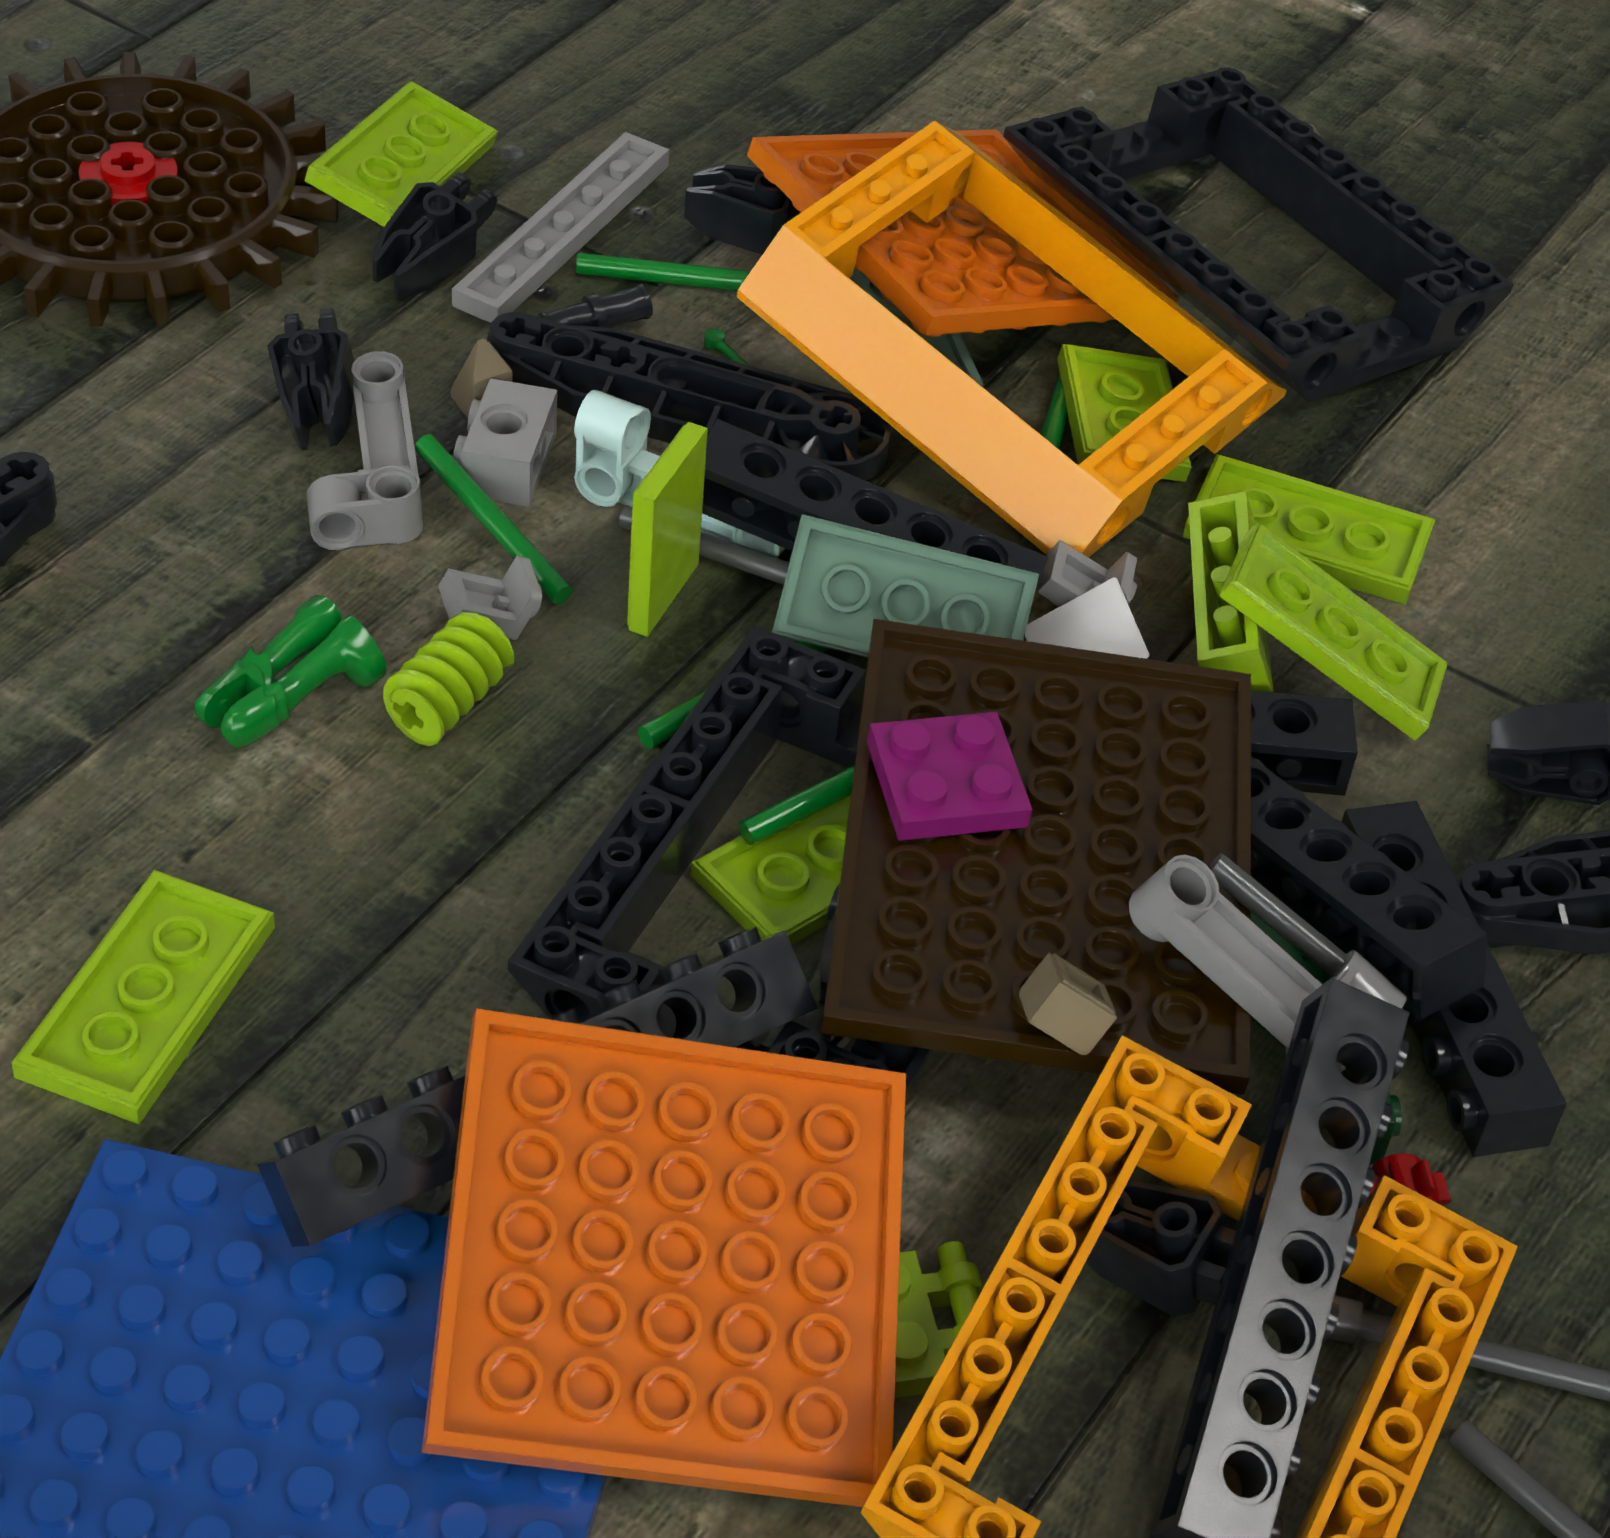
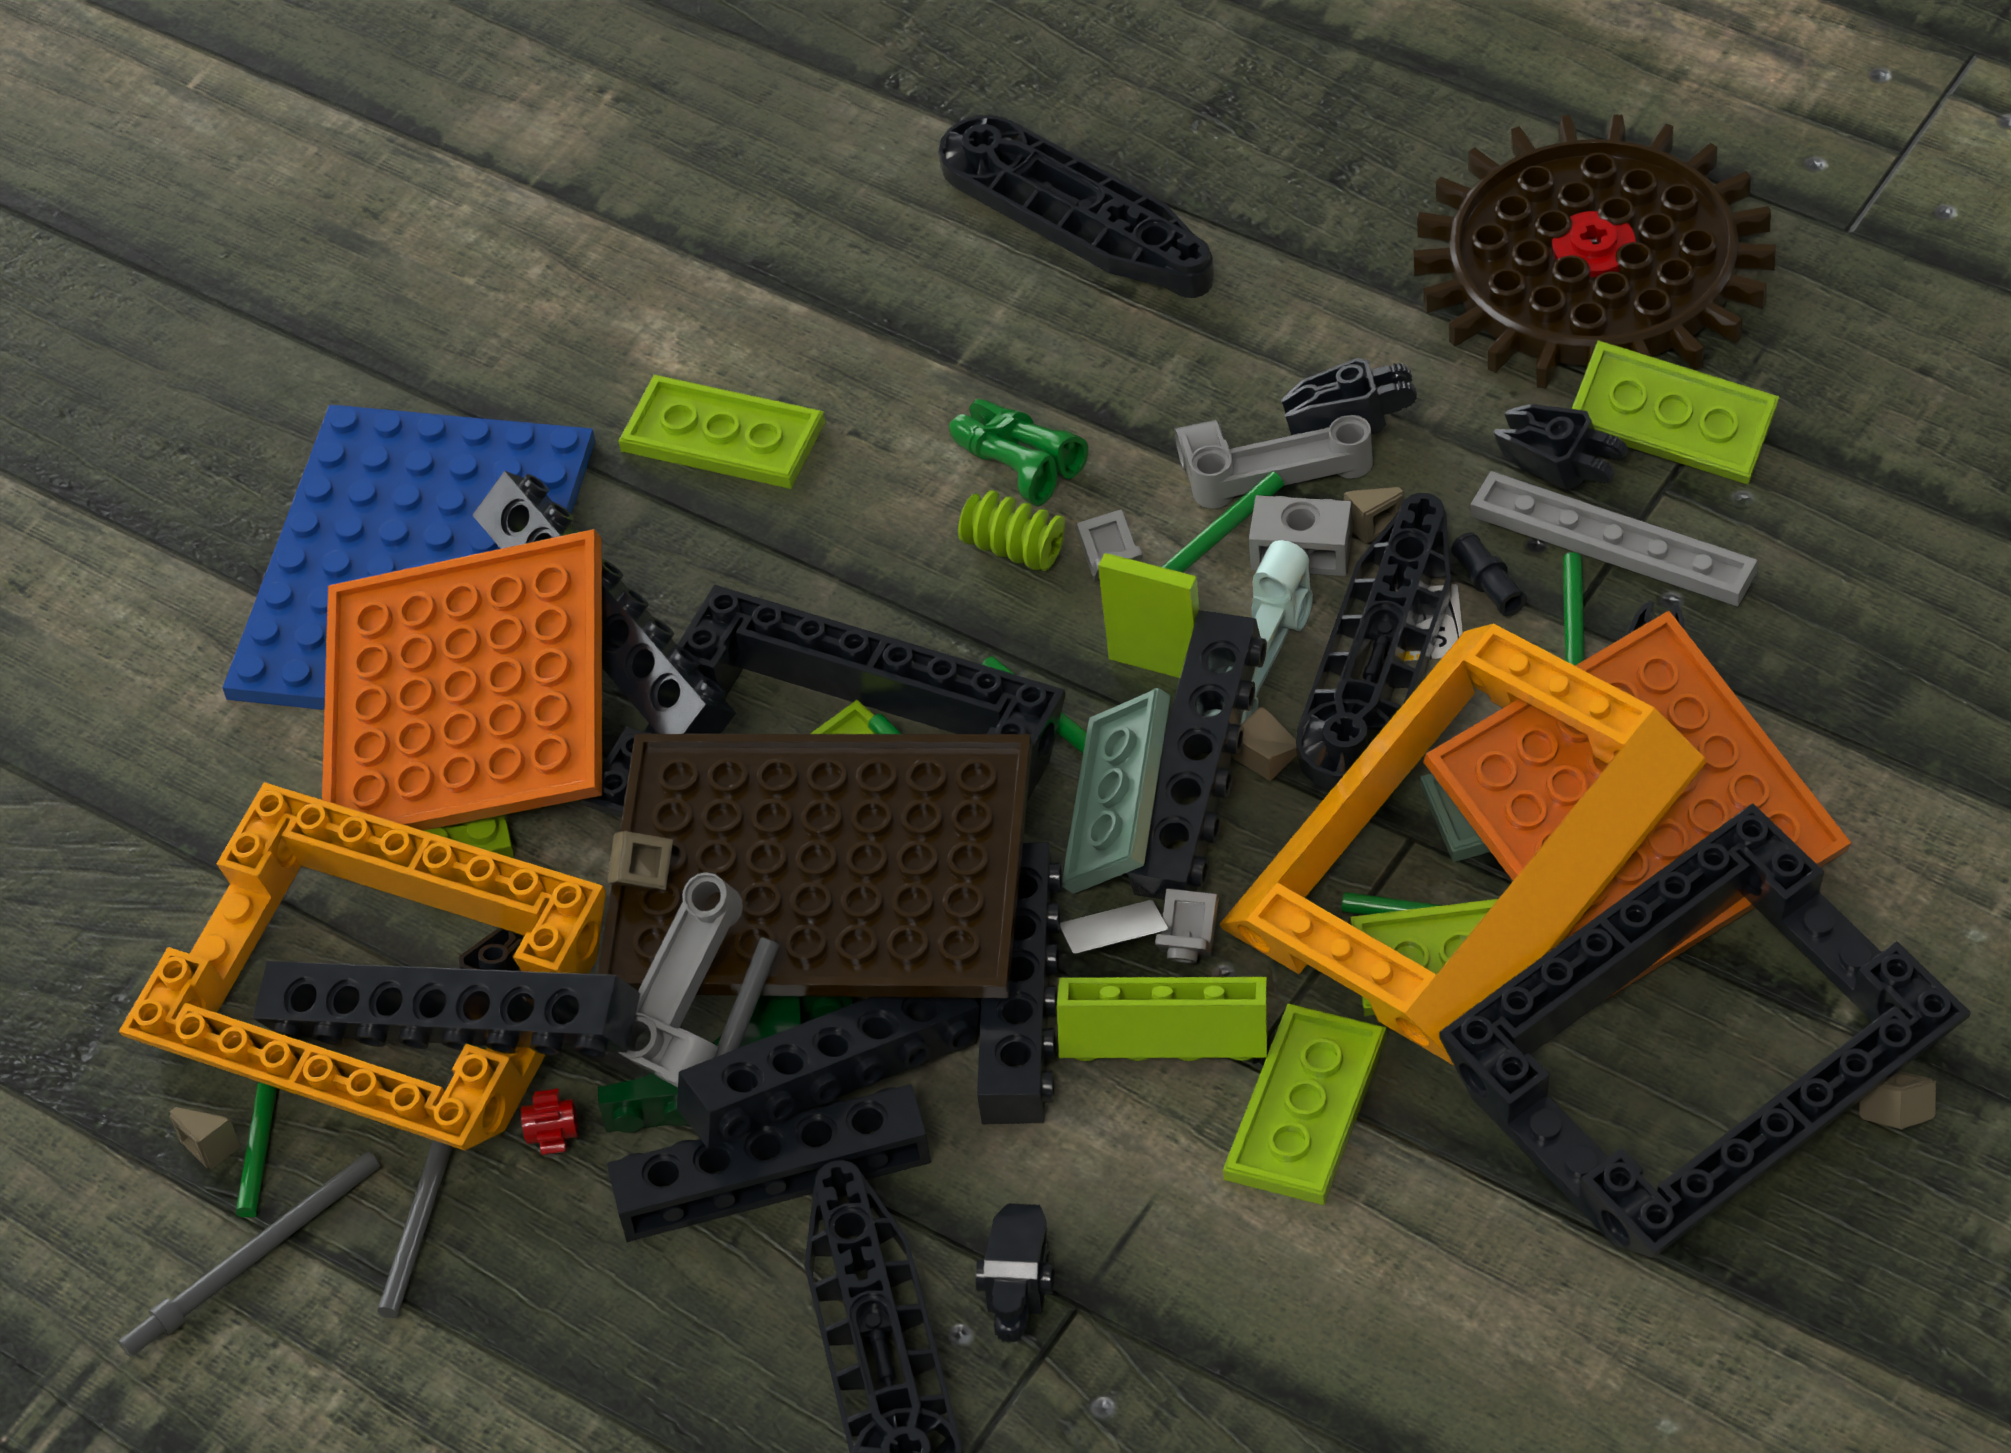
camera: 100 degrees right, 5 degrees up
magenta plate [867,712,1032,841] -> none
lime tile [1219,523,1448,741] -> none

